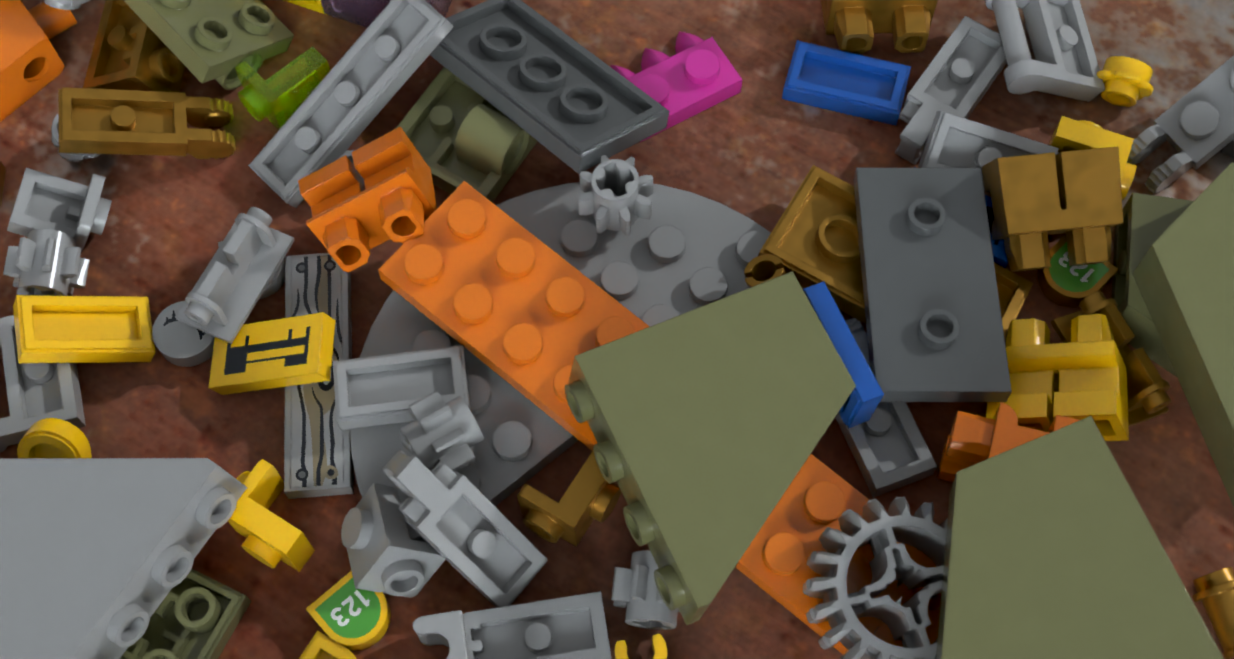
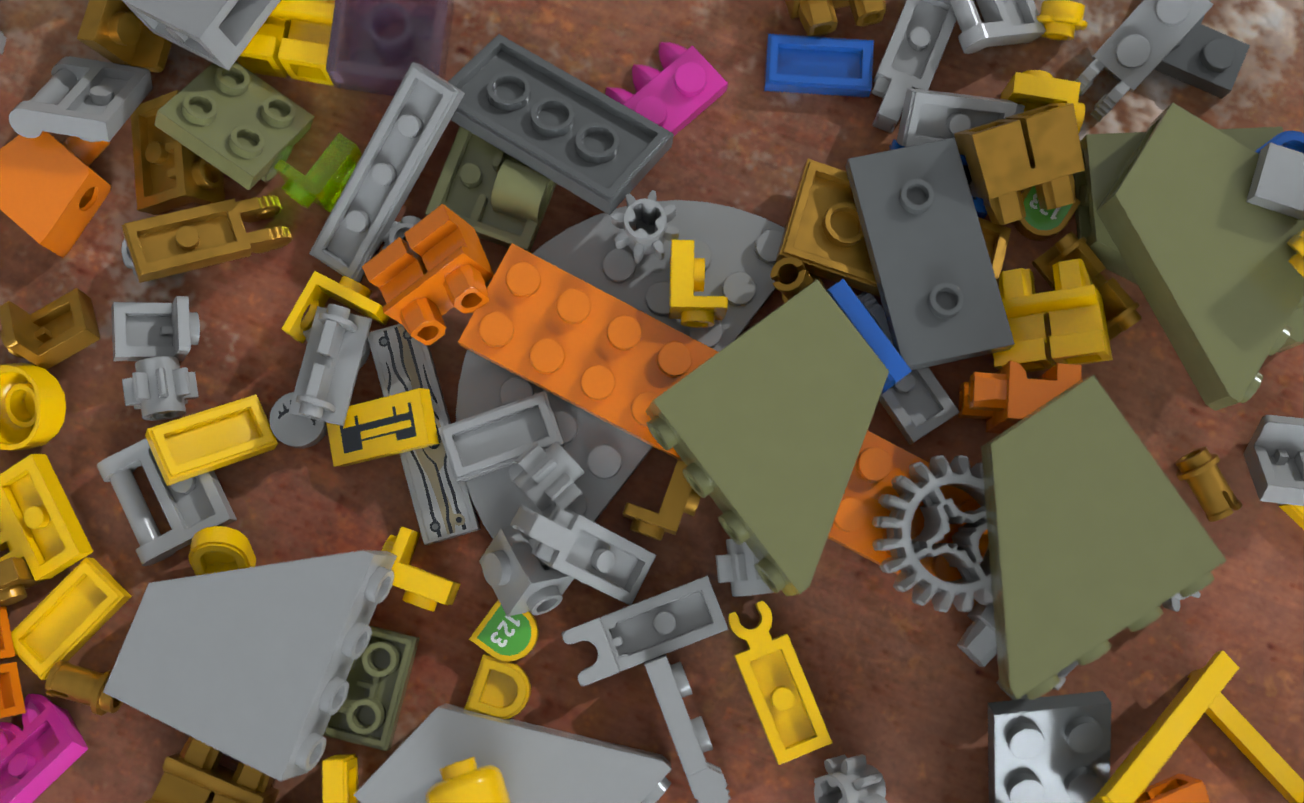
camera: 15 degrees left, 15 degrees up
none -> yellow bracket [282,271,390,343]
none -> yellow bracket [669,239,728,328]

